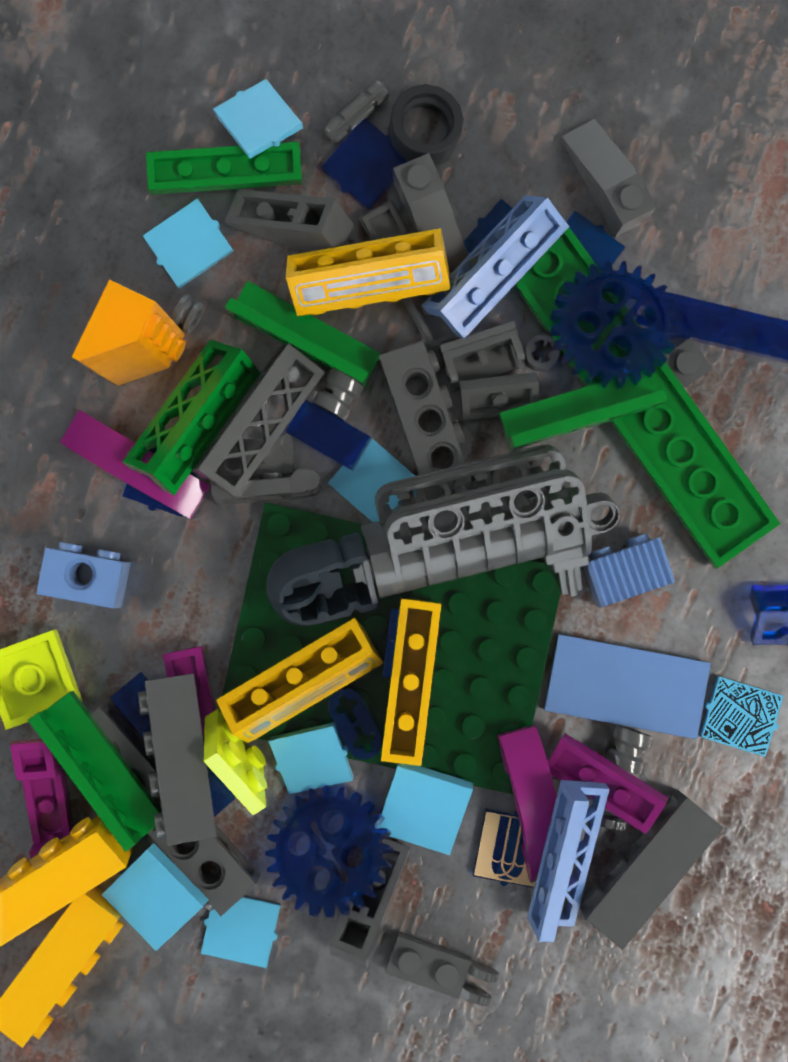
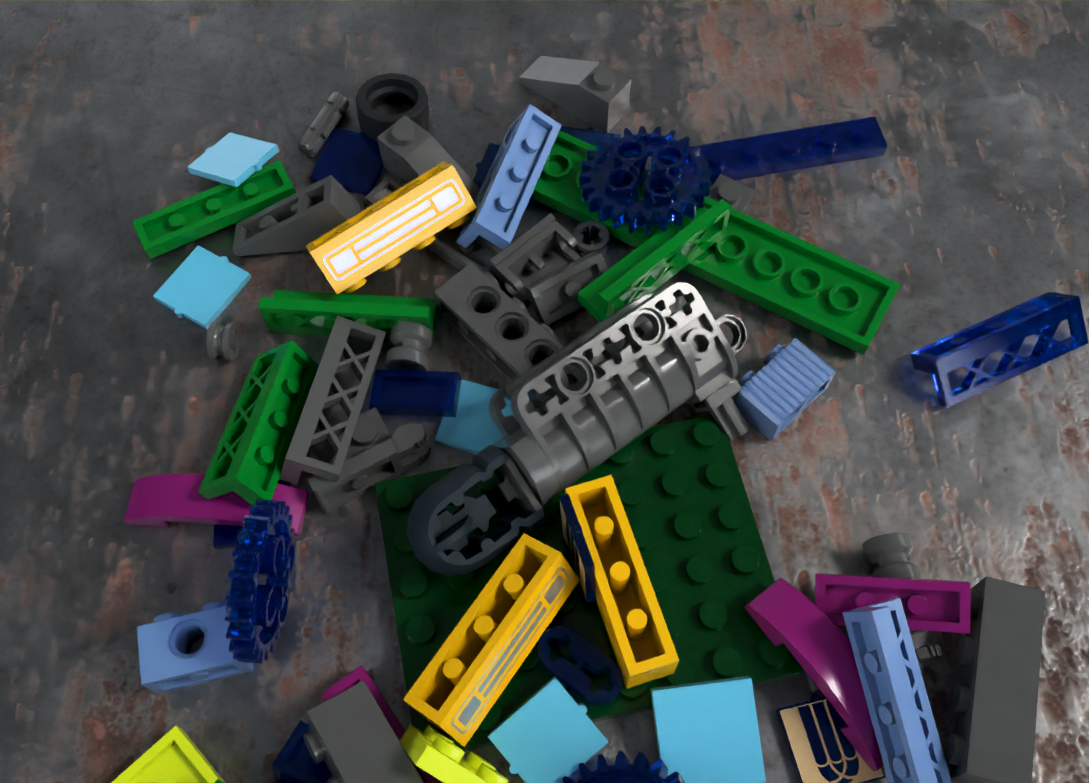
camera: 25 degrees left, 25 degrees down
light orange slope [72,280,186,386] -> none
medium blue tile [543,634,711,739] -> none
medium azure piece [699,676,784,757] -> none
none -> clear blue gear [225,499,296,663]

